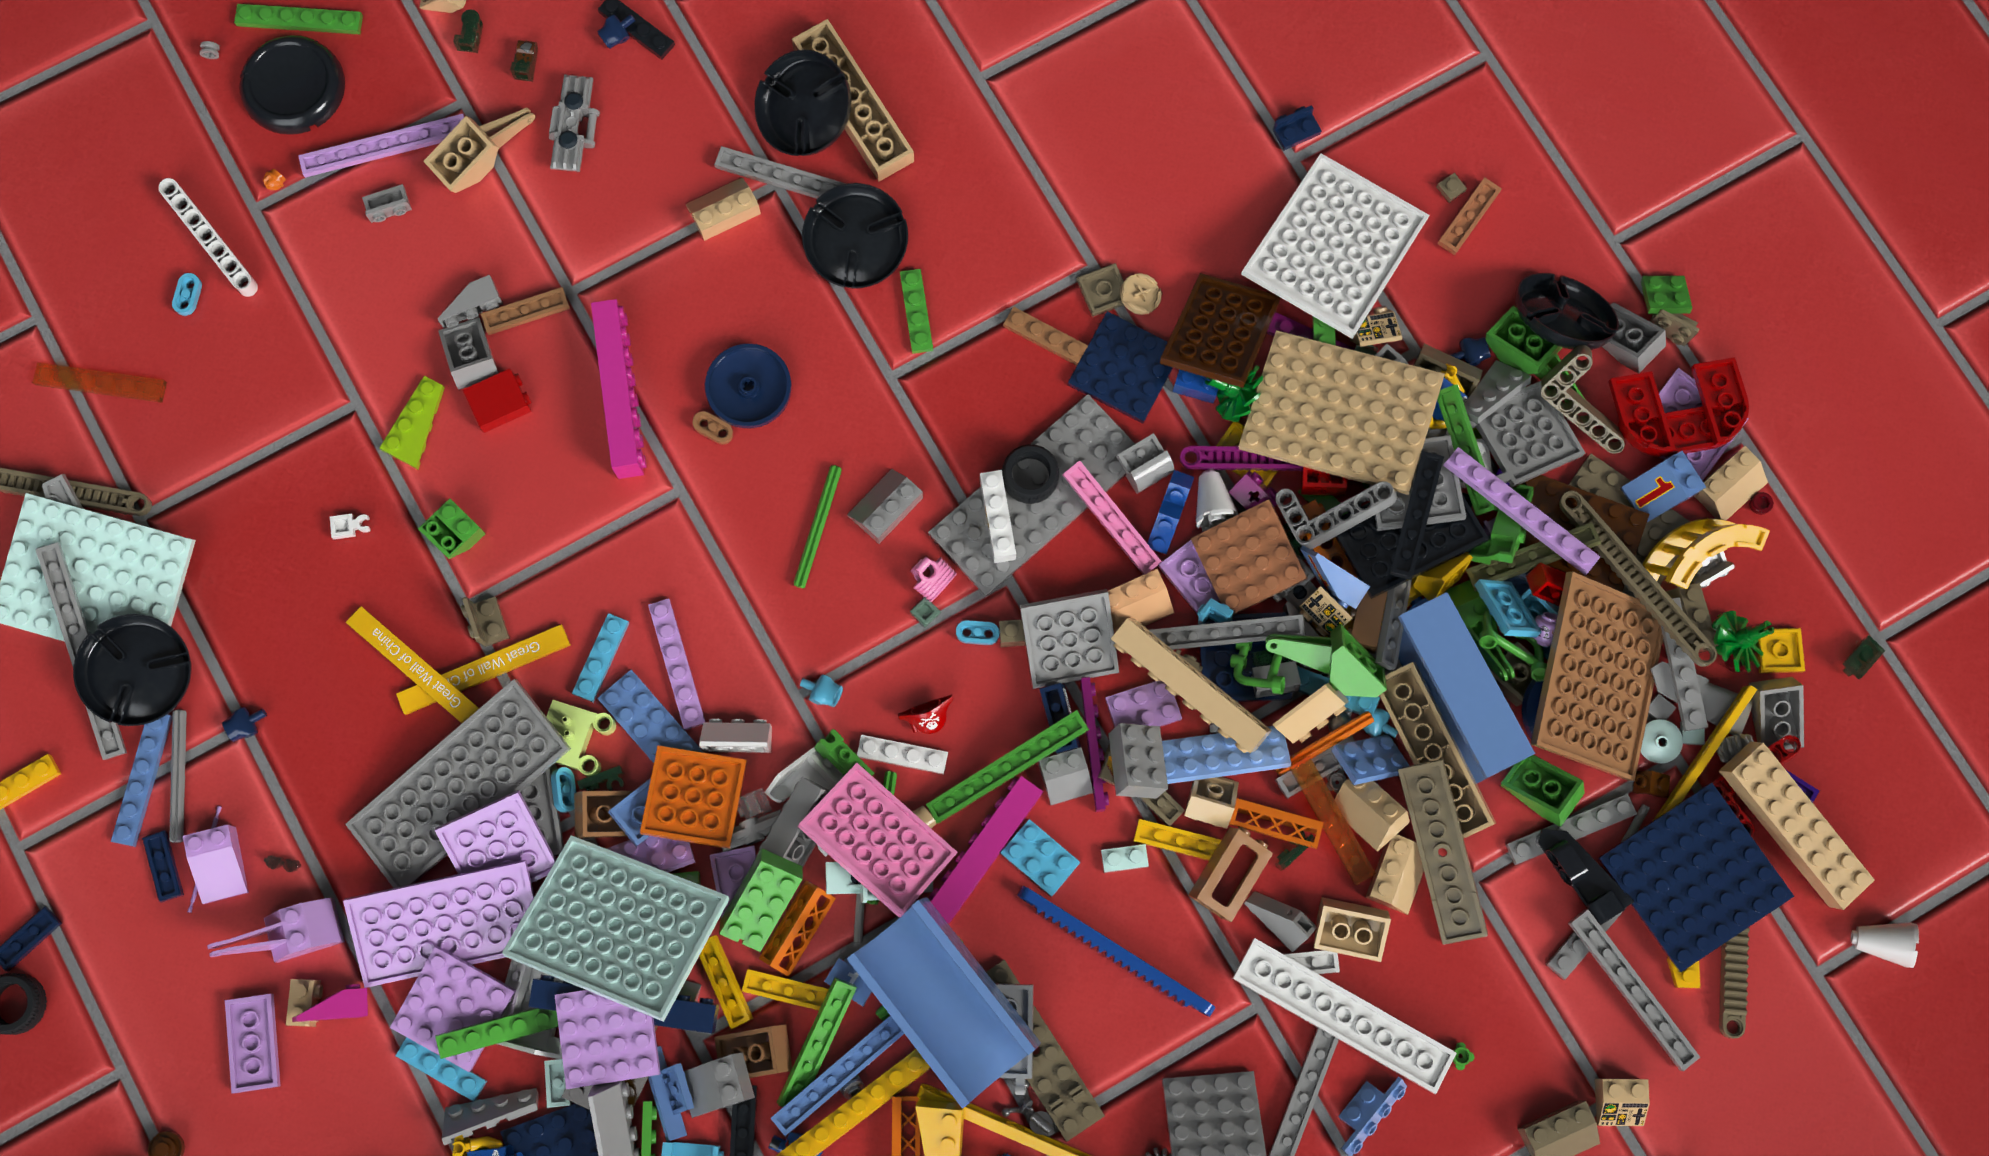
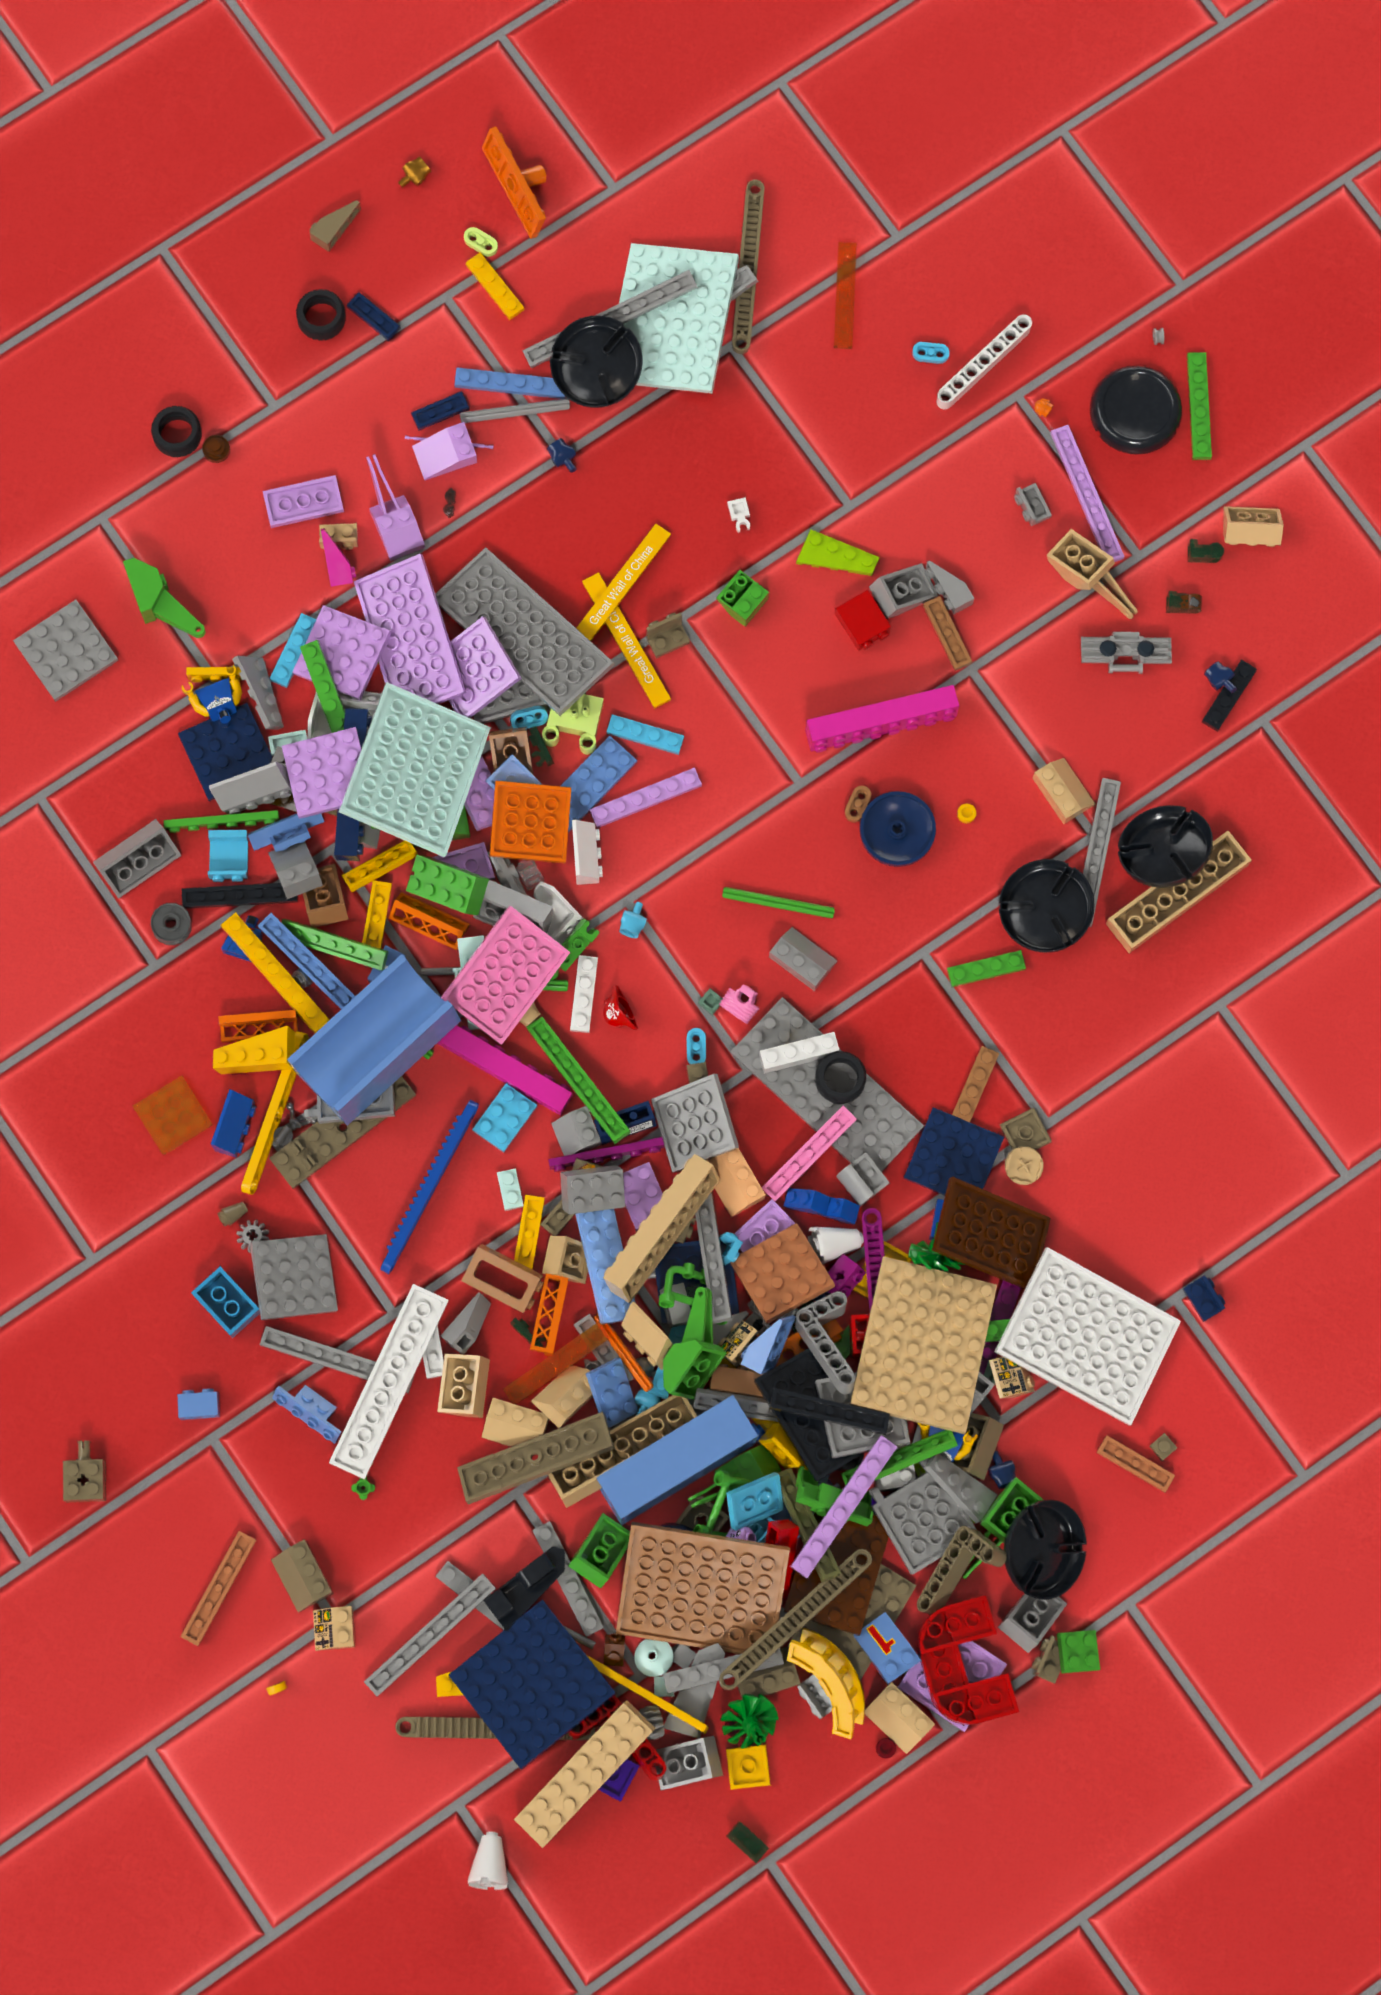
camera: 85 degrees right, 0 degrees up
none -> yellow tile [957,803,976,823]

